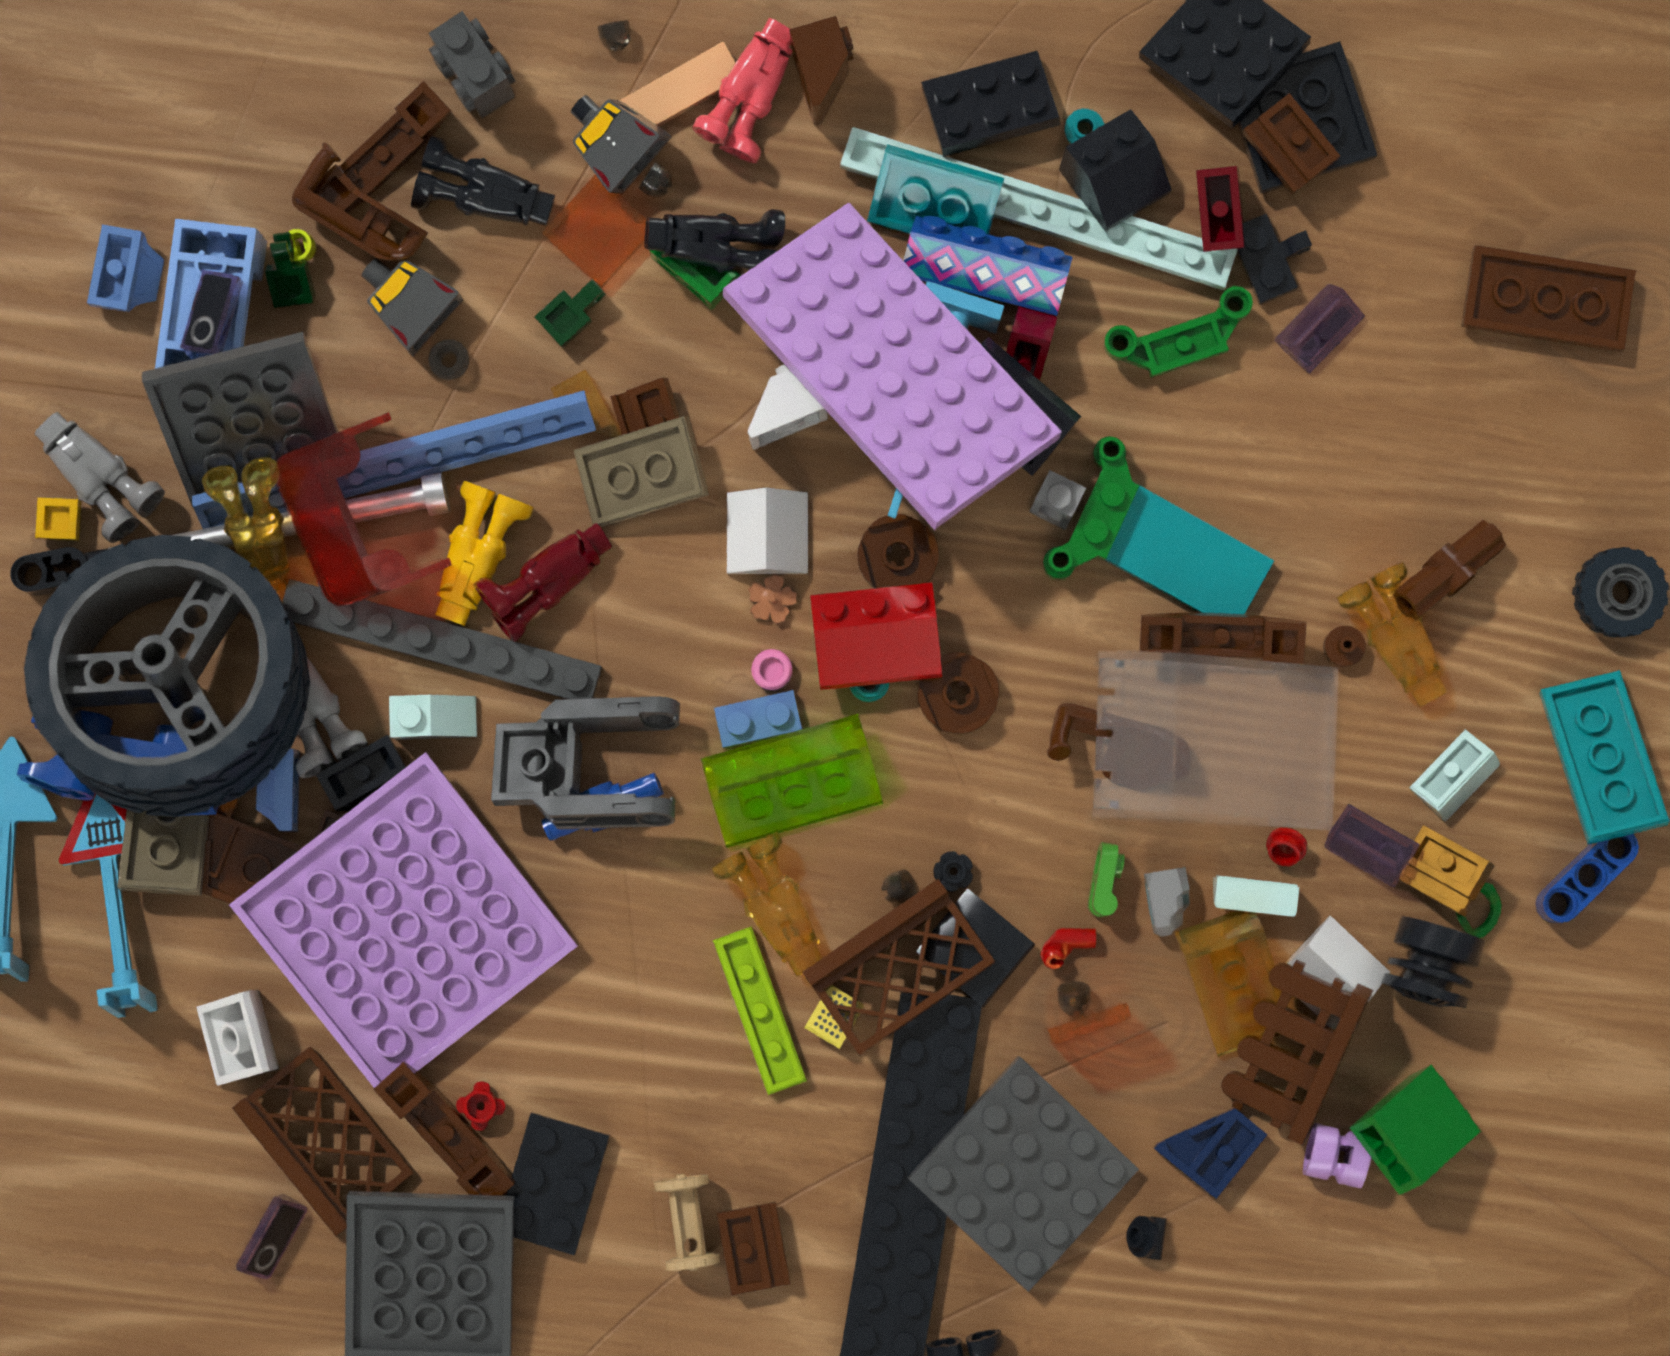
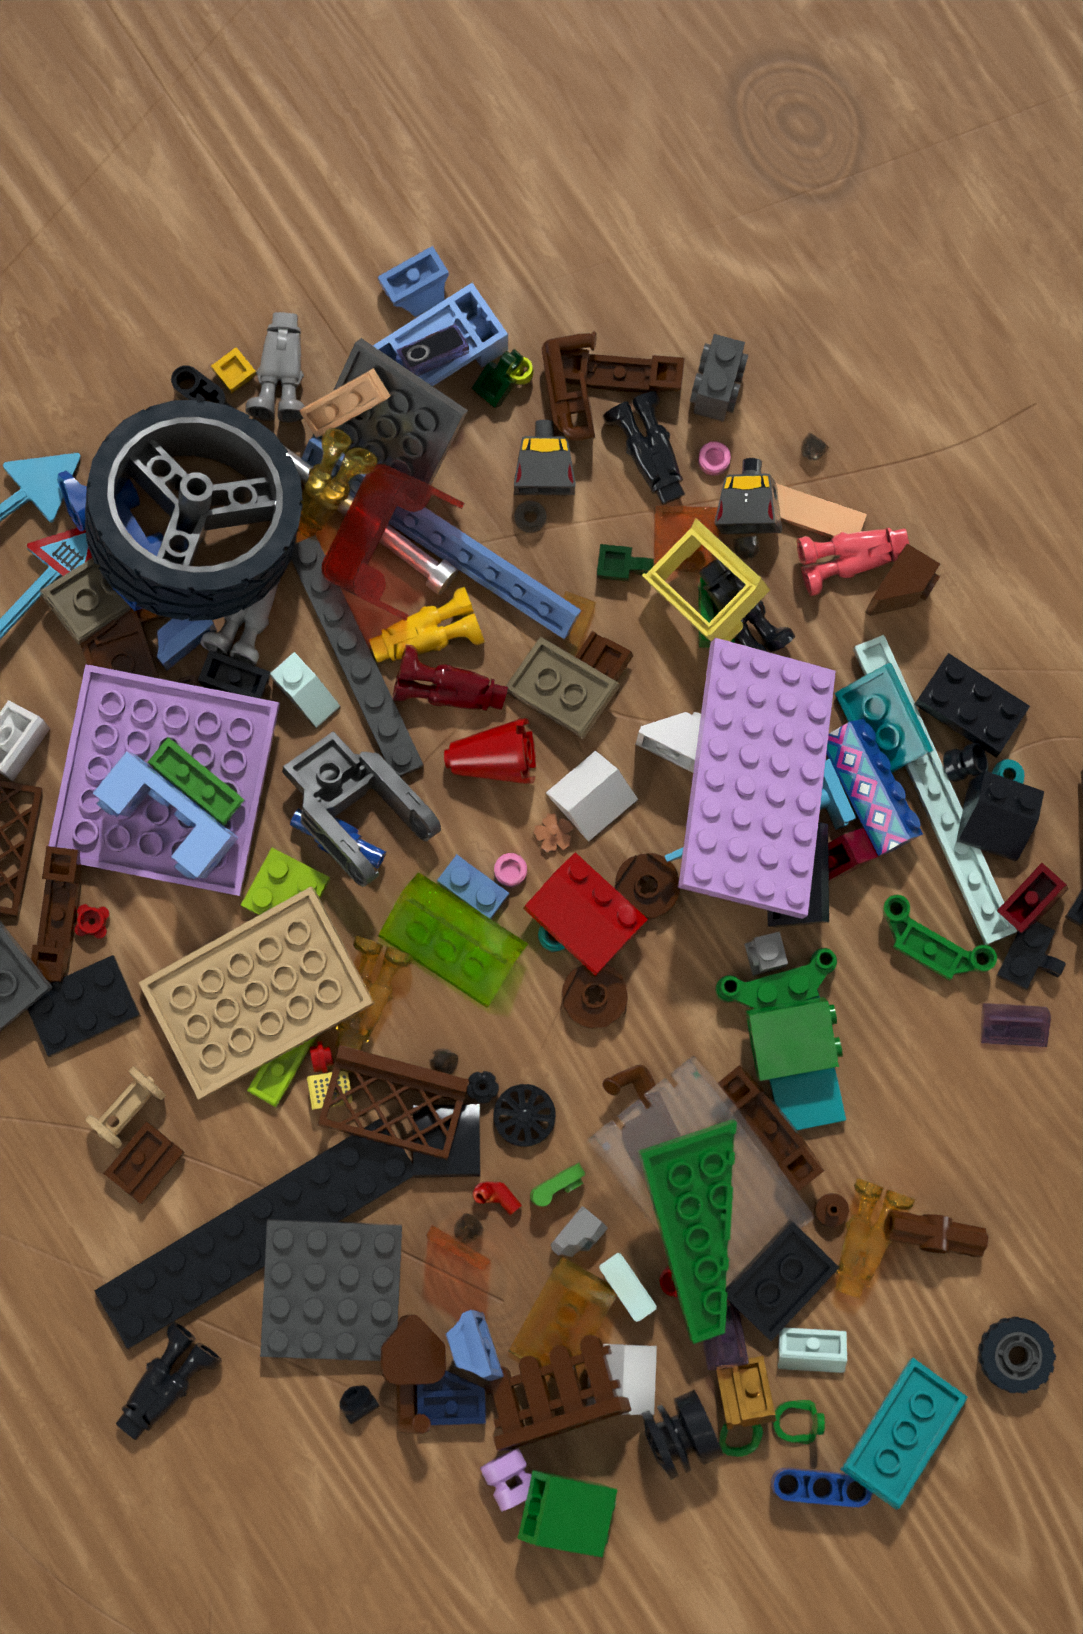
camera: 40 degrees right, 5 degrees down
none -> light blue plate [93,751,239,880]
none -> tan plate [138,886,375,1100]
none -> bright green tile [147,737,245,826]
none -> lime plate [241,848,330,915]
none -> light nougat tile [299,368,390,438]
none -> red plate [310,1041,333,1074]
none -> reddish brown piece [381,1314,446,1434]
none -> red cone [444,718,536,784]
none -> medium blue slope [446,1310,504,1381]
none -> black wheel [493,1084,556,1147]
none -> green wing [638,1119,737,1344]
none -> light yellow piece [642,518,770,642]
none -> bright pink tile [698,442,731,476]
none -> black plate [726,1220,840,1341]
none -> green brick [745,997,843,1081]
none -> green piece [772,1400,825,1444]
none -> black wheel [943,742,988,782]

